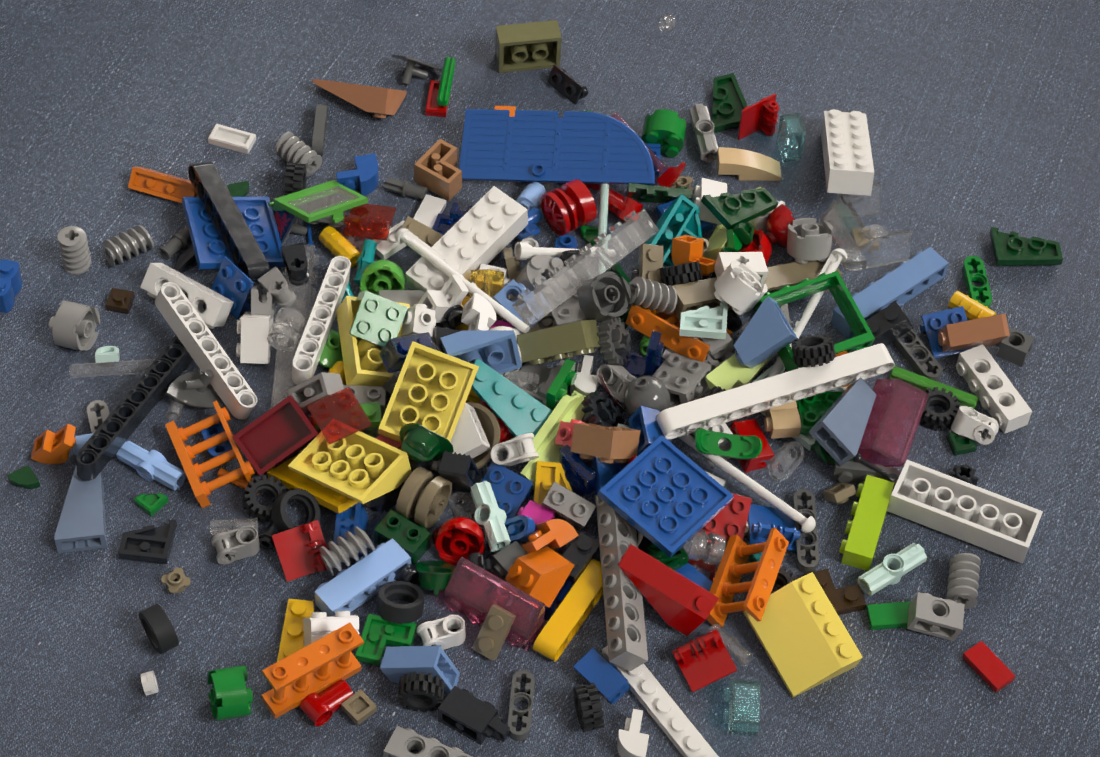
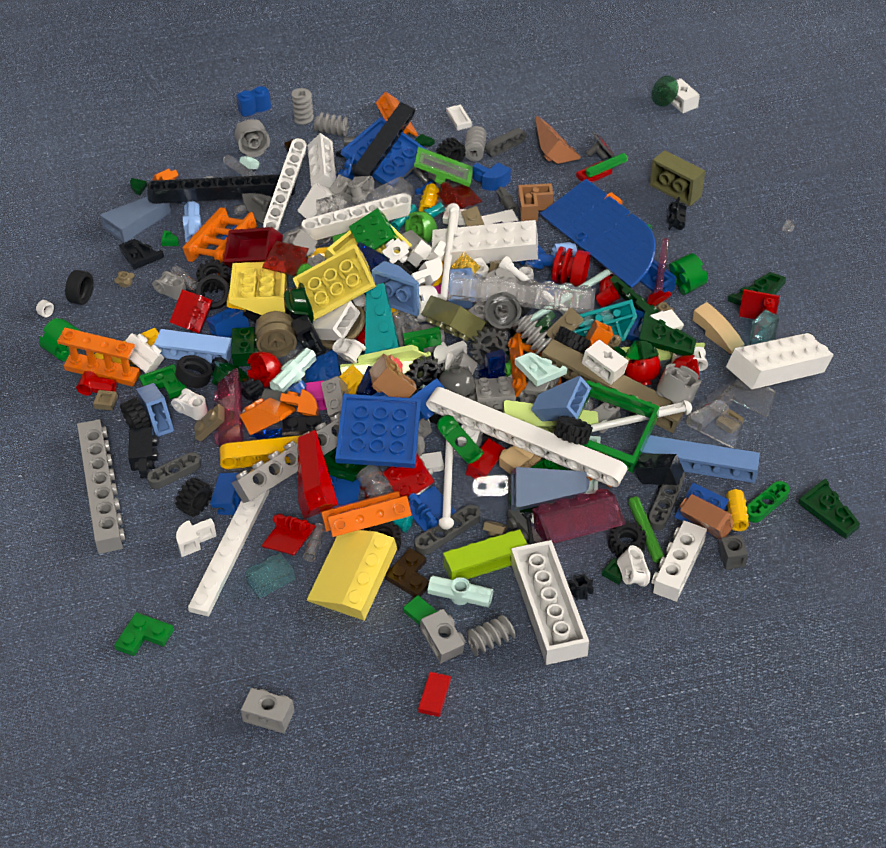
camera: 55 degrees right, 5 degrees down
black piece [281,243,309,286] -> none
light grey piece [320,526,376,576] -> none
light grey piece [689,103,718,163] -> none
white brick [714,261,768,315] -> none

